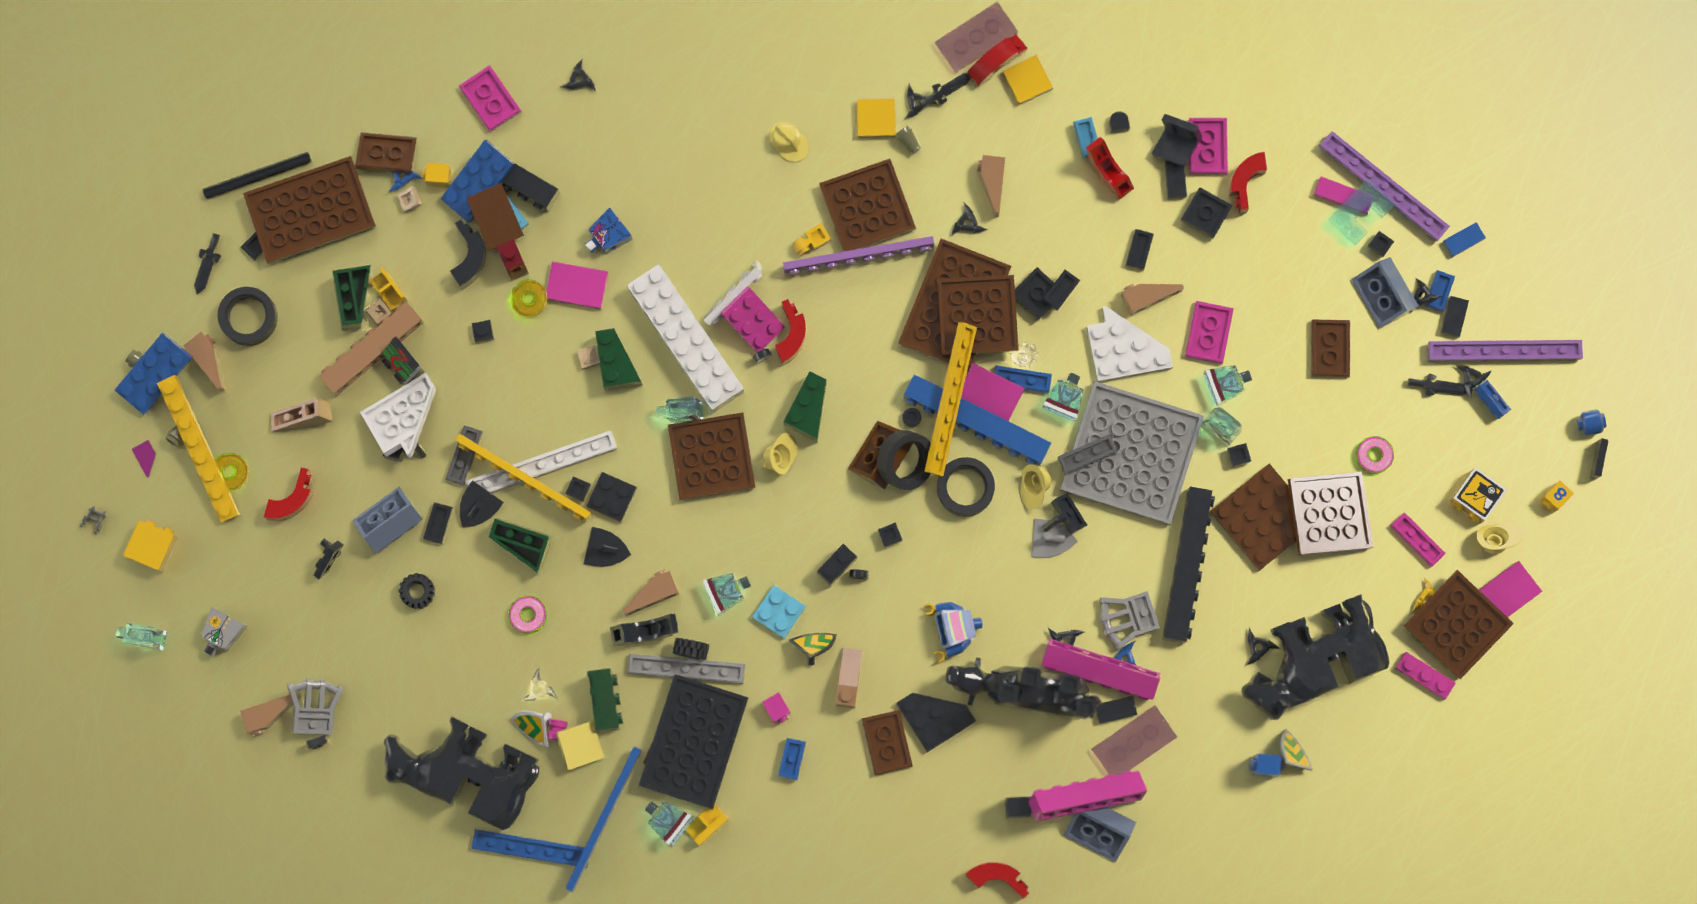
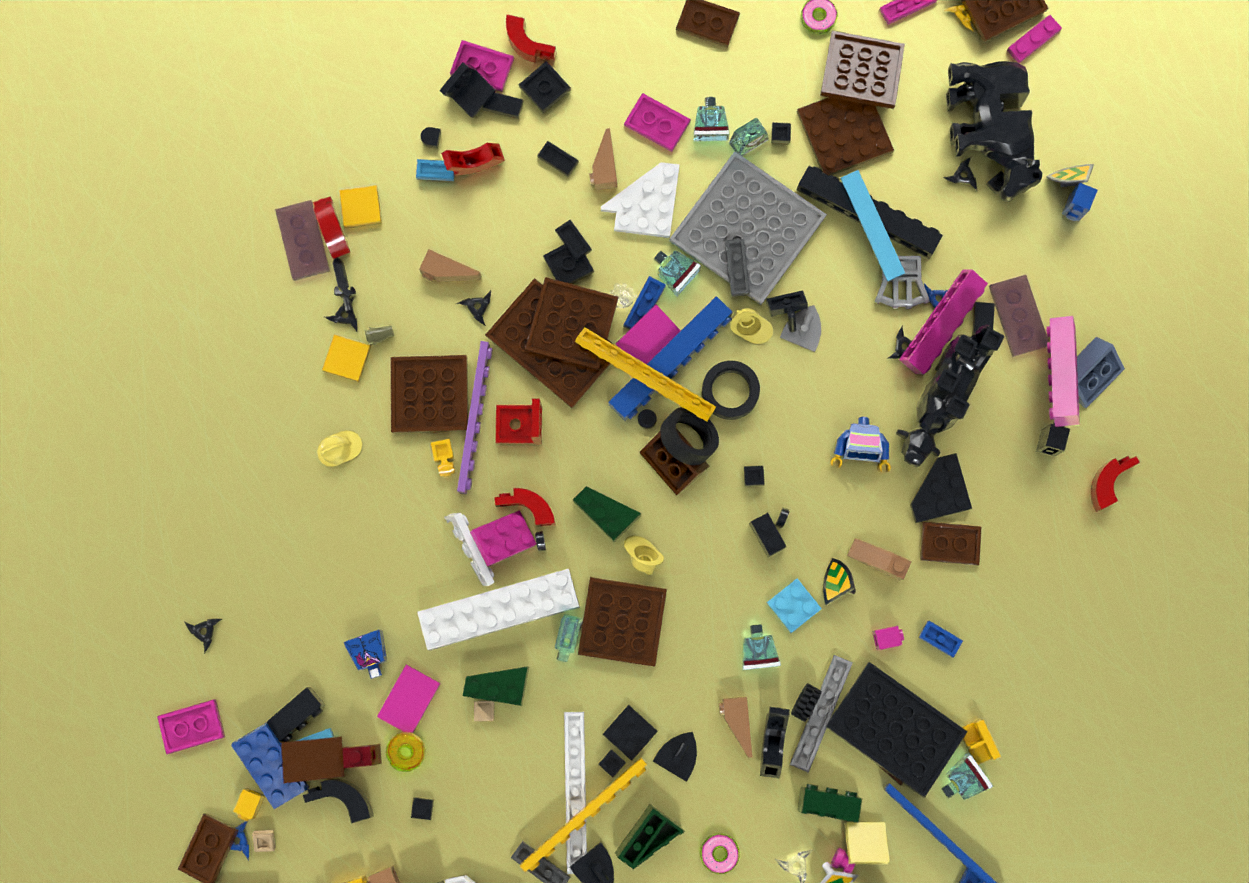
camera: 70 degrees left, 0 degrees up
none -> red bracket [496,398,543,444]
none -> medium azure tile [841,170,905,282]

